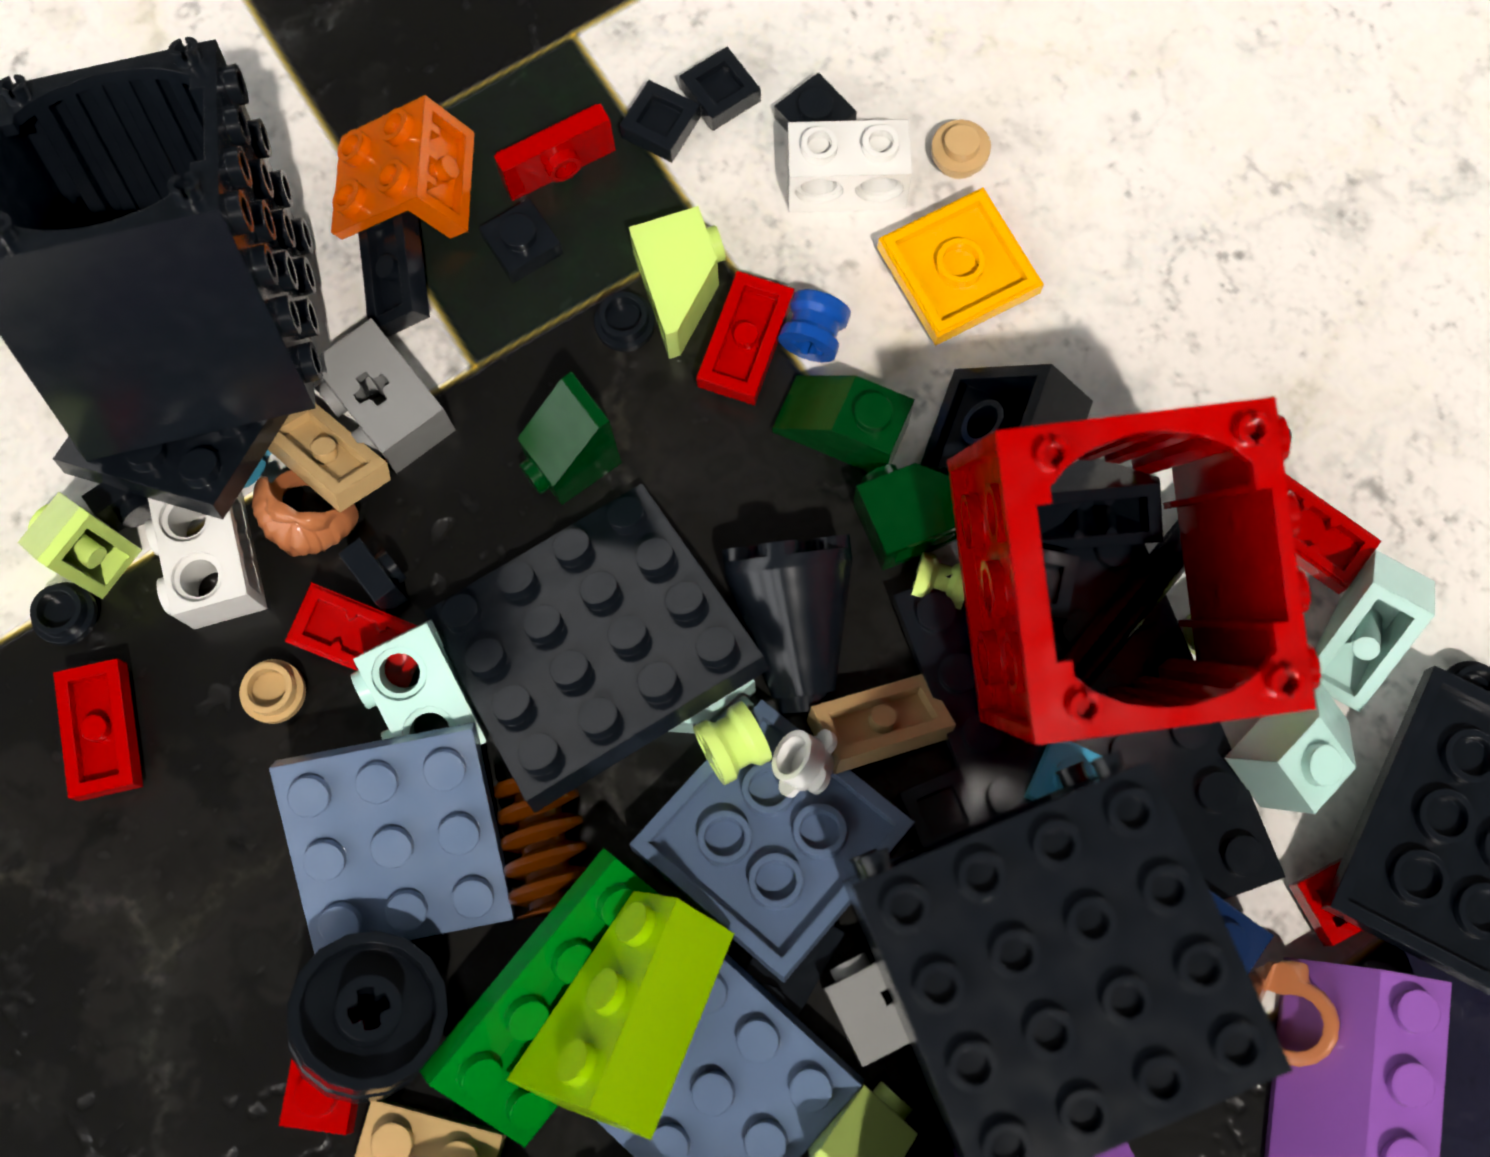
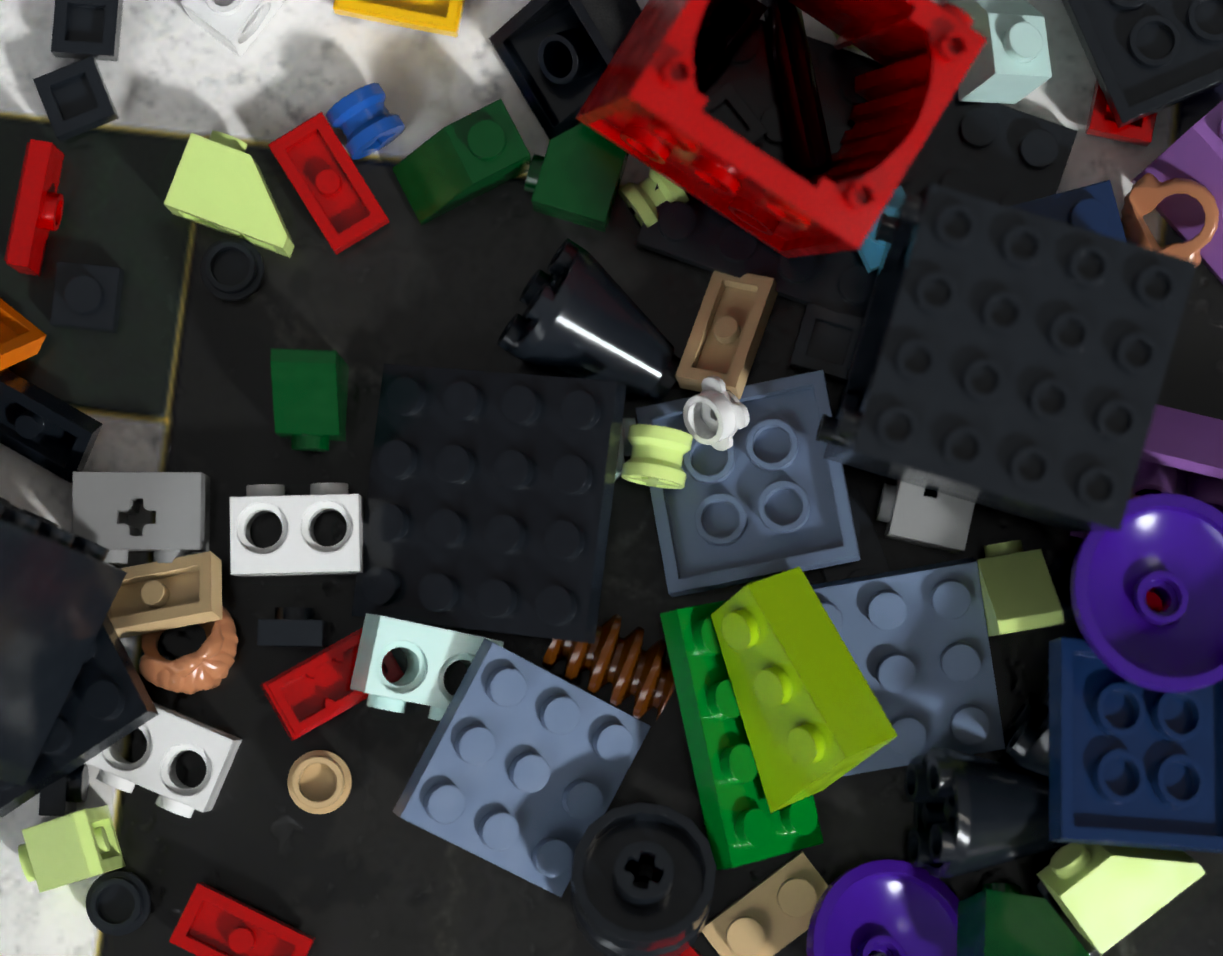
camera: 50 degrees left, 10 degrees up
none -> white brick [229,482,364,577]

